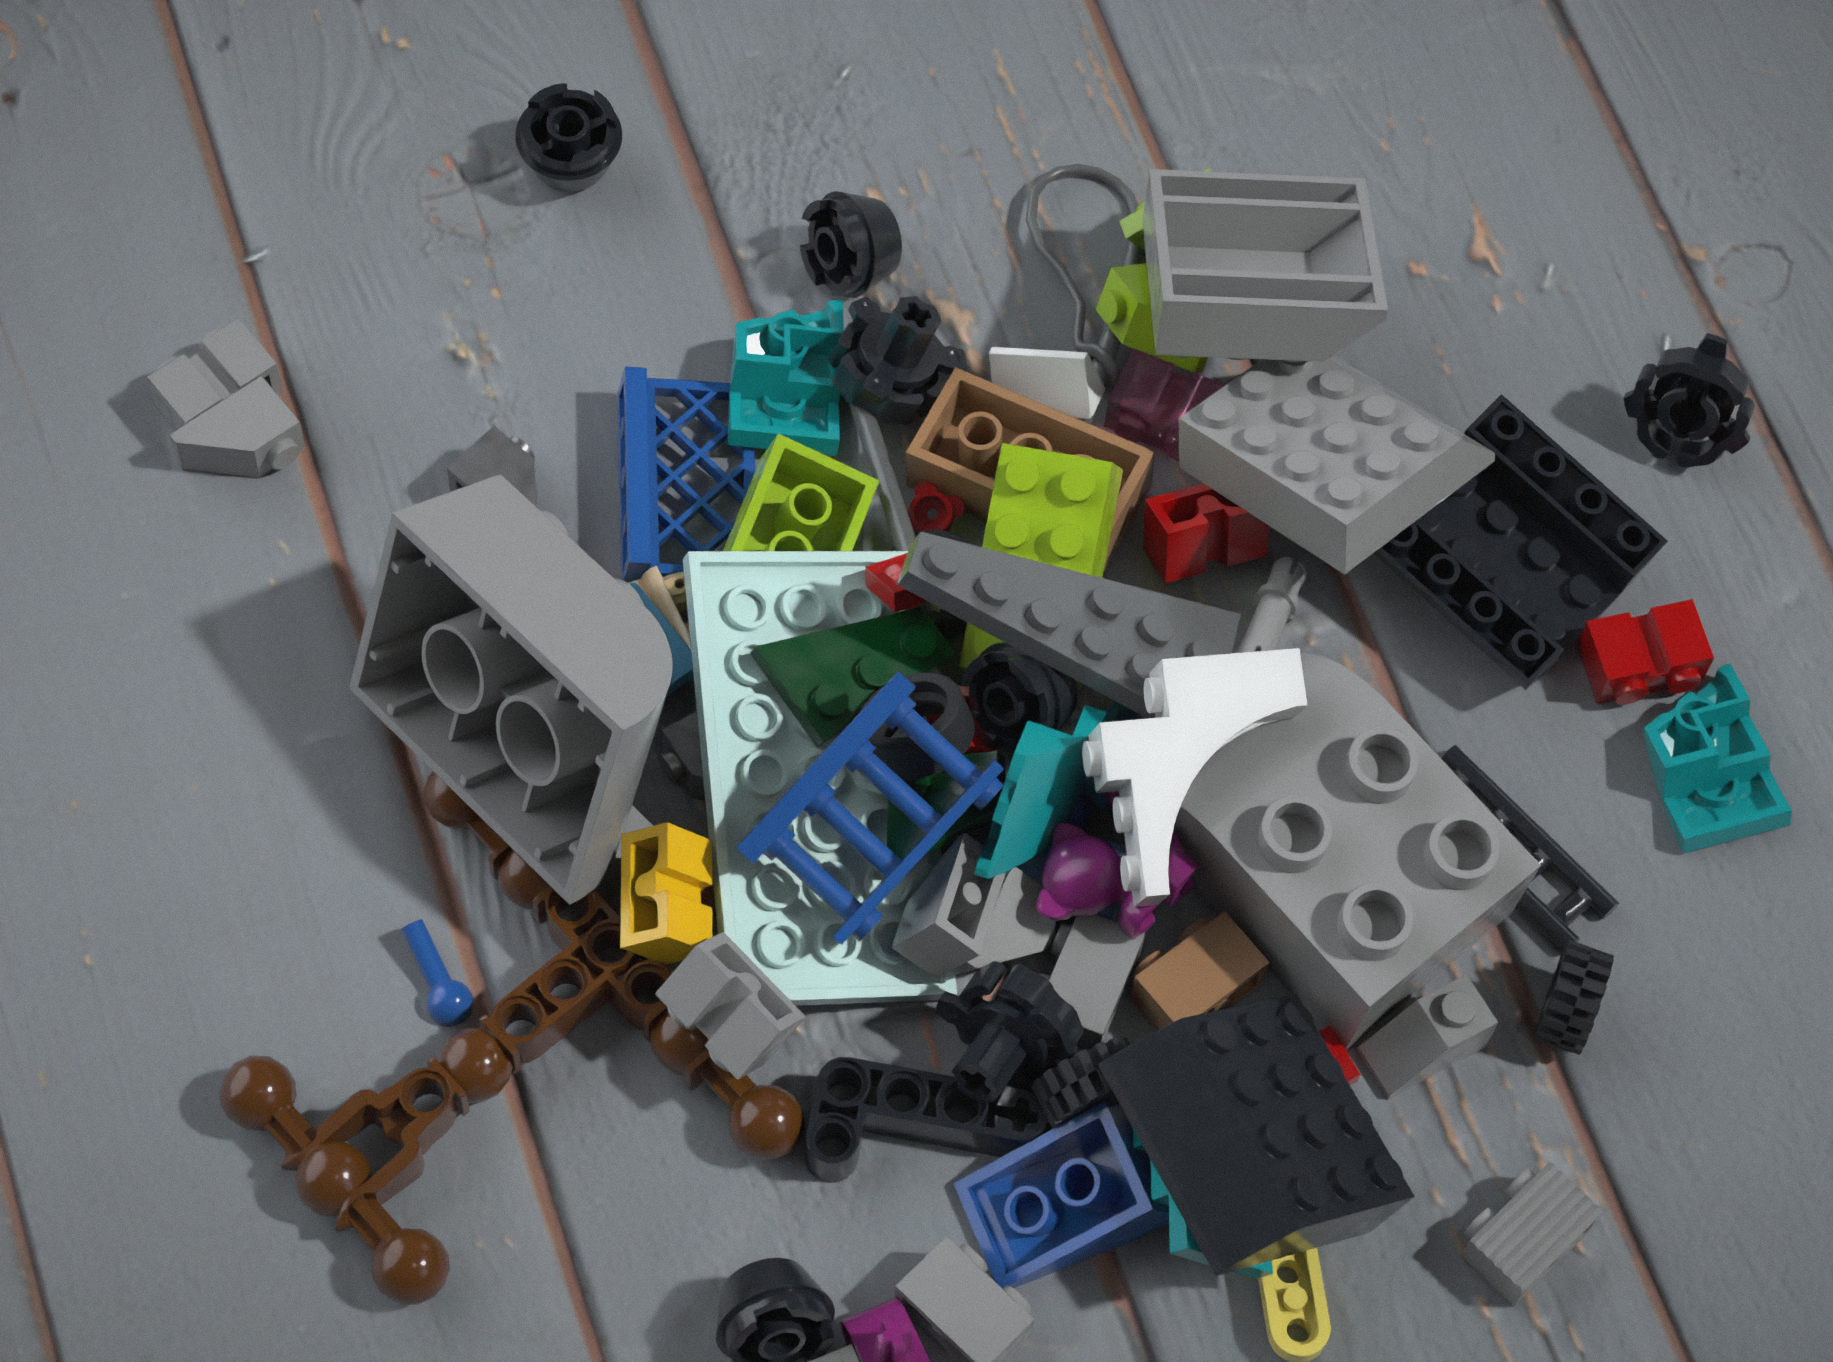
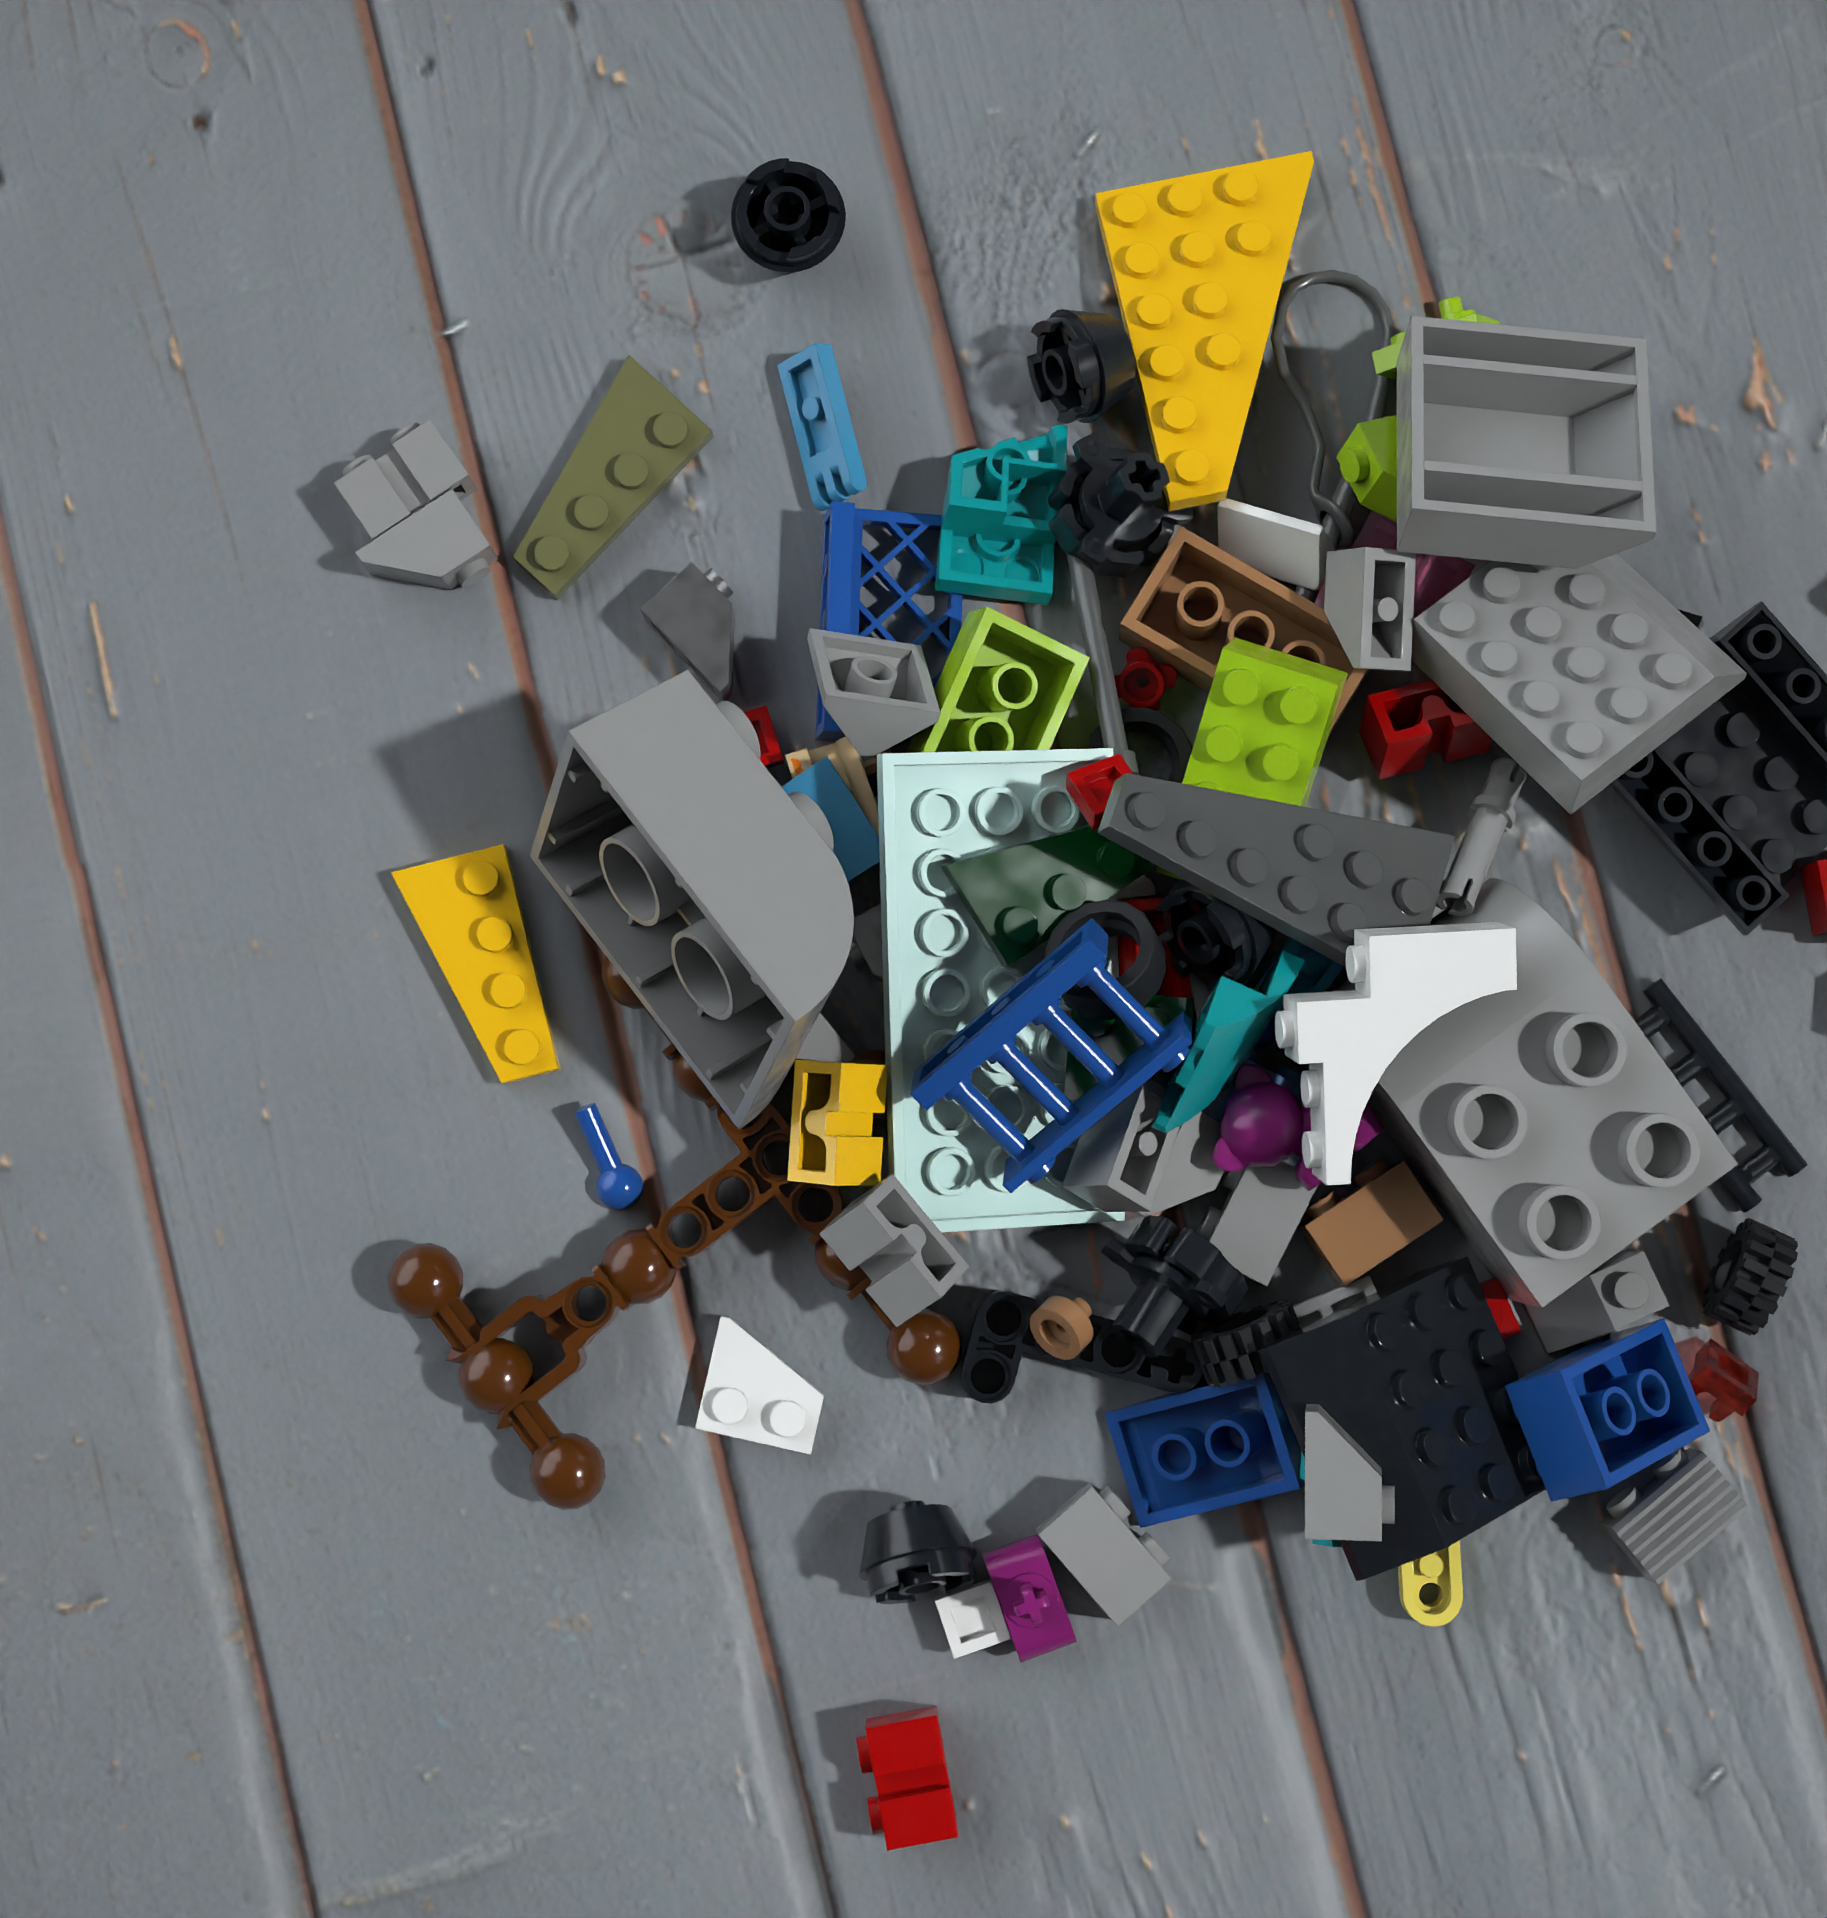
camera: 10 degrees right, 20 degrees up
none -> yellow wing [391,844,561,1084]
none -> olive wing [513,355,714,600]
none -> white wing [695,1316,824,1454]
none -> dark azure hinge [777,343,867,511]
none -> light grey slope [807,628,941,761]
none -> medium nougat tile [1030,1296,1093,1360]
none -> yellow wing [1095,151,1314,511]
none -> light grey slope [1305,1404,1395,1541]
none -> light grey slope [1324,547,1416,671]
none -> blue brick [1505,1318,1710,1502]
none -> clear red tile [1688,1338,1759,1422]

